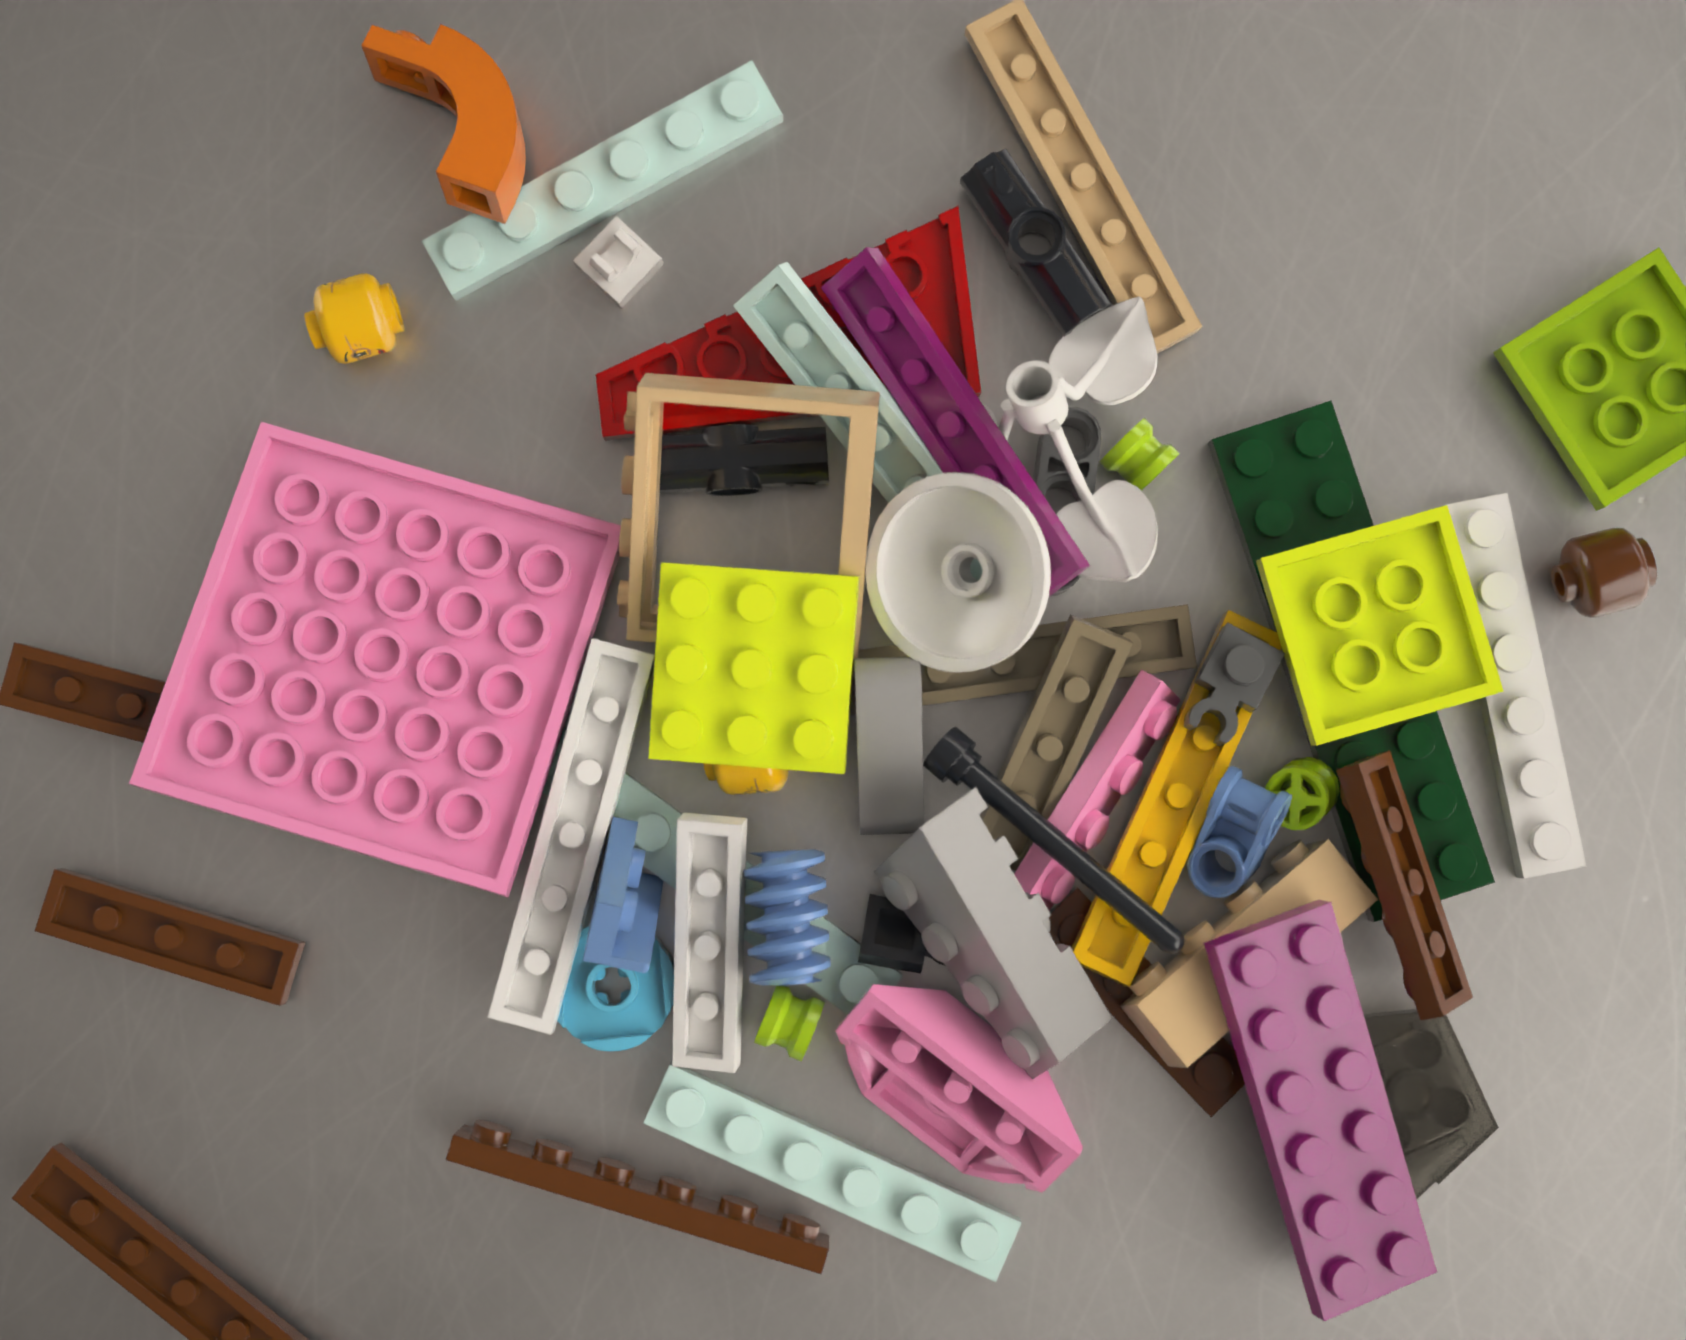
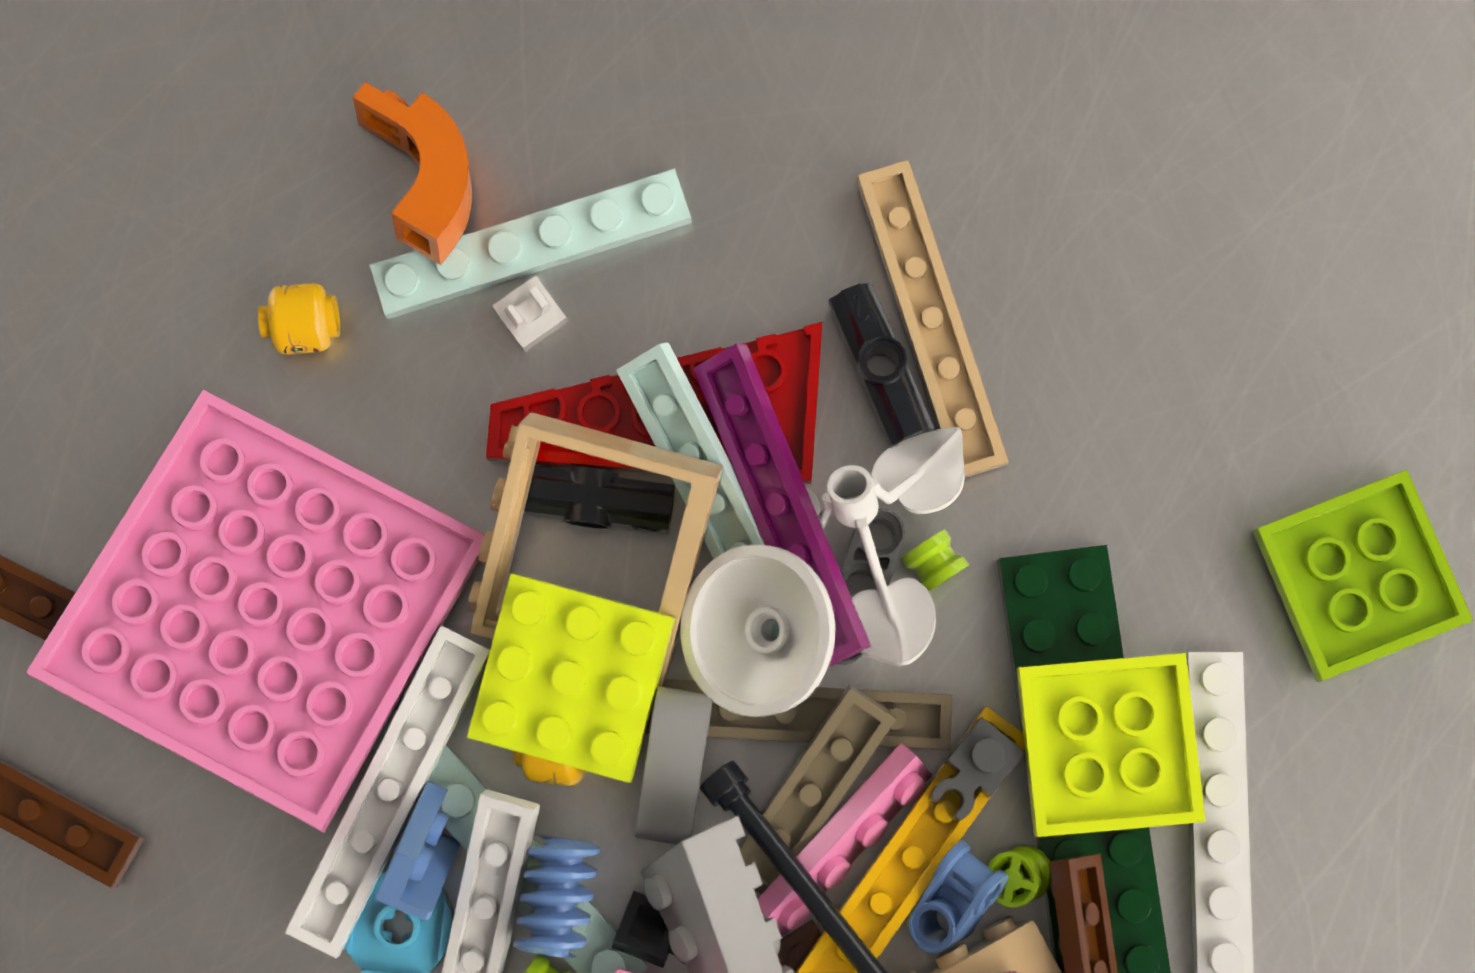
camera: 10 degrees right, 5 degrees down
reddish brown head [1551,528,1657,618] -> none

